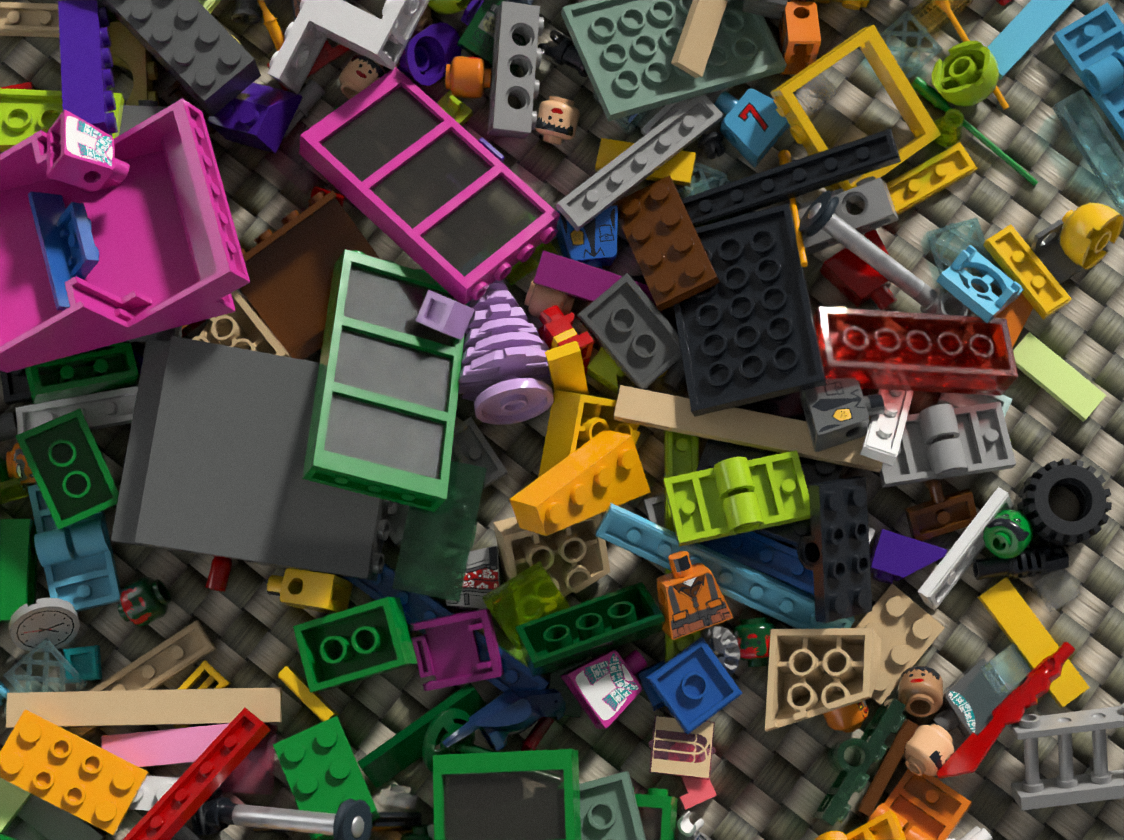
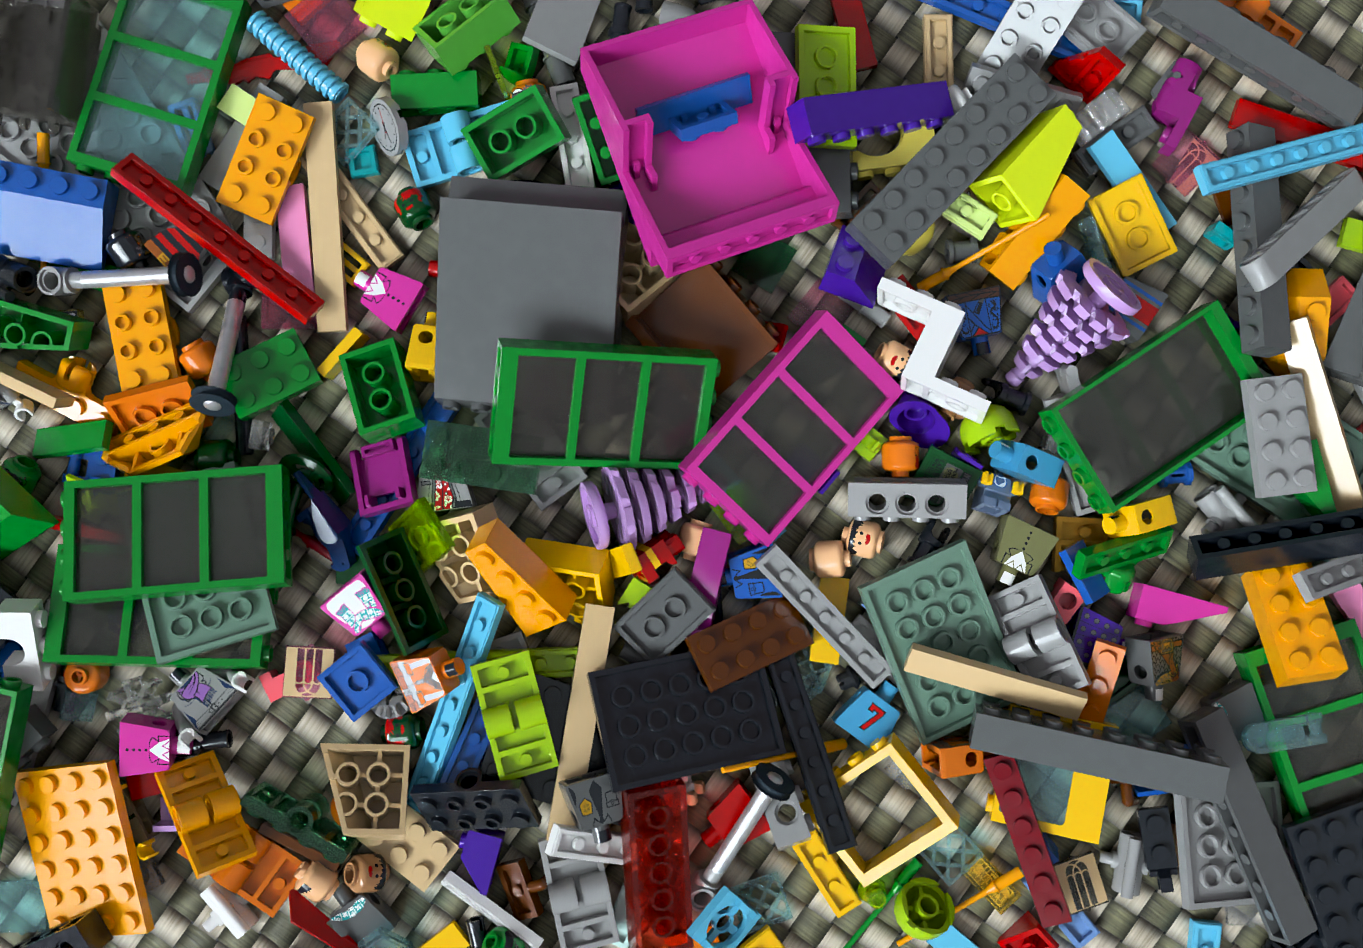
camera: 90 degrees right, 10 degrees up
dark pink torso [47,109,130,191] -> none
lavender panel [416,290,475,340] -> none
none -> dark pink torso [354,267,429,335]
none -> clear green piece [731,240,797,294]
none -> light nougat head [809,540,852,578]

